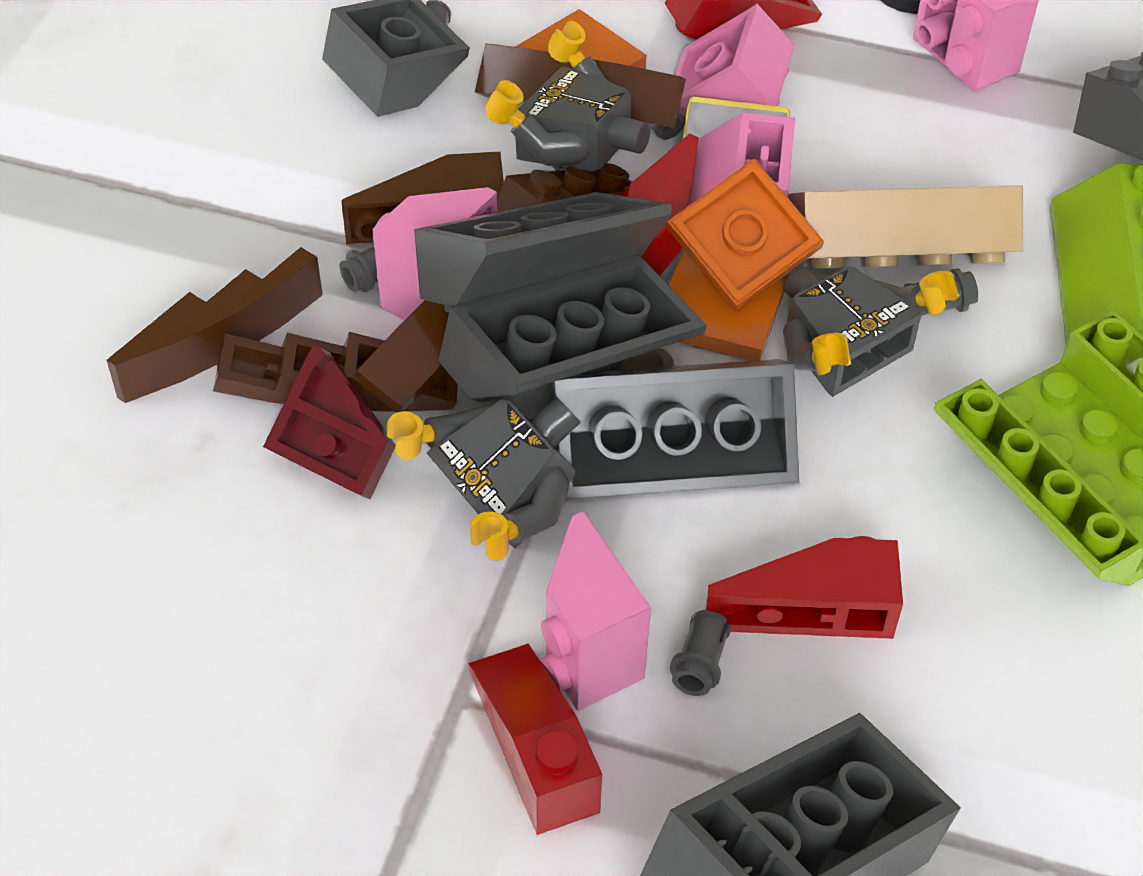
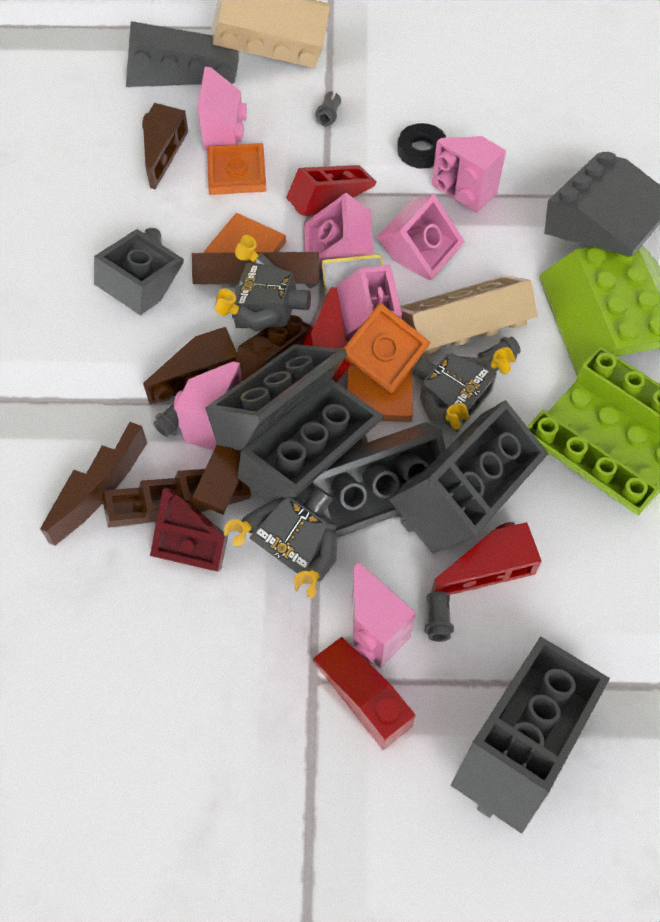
camera: 15 degrees left, 10 degrees up
none -> bright pink slope [377,193,465,280]
none -> dark grey hinge [389,400,548,554]

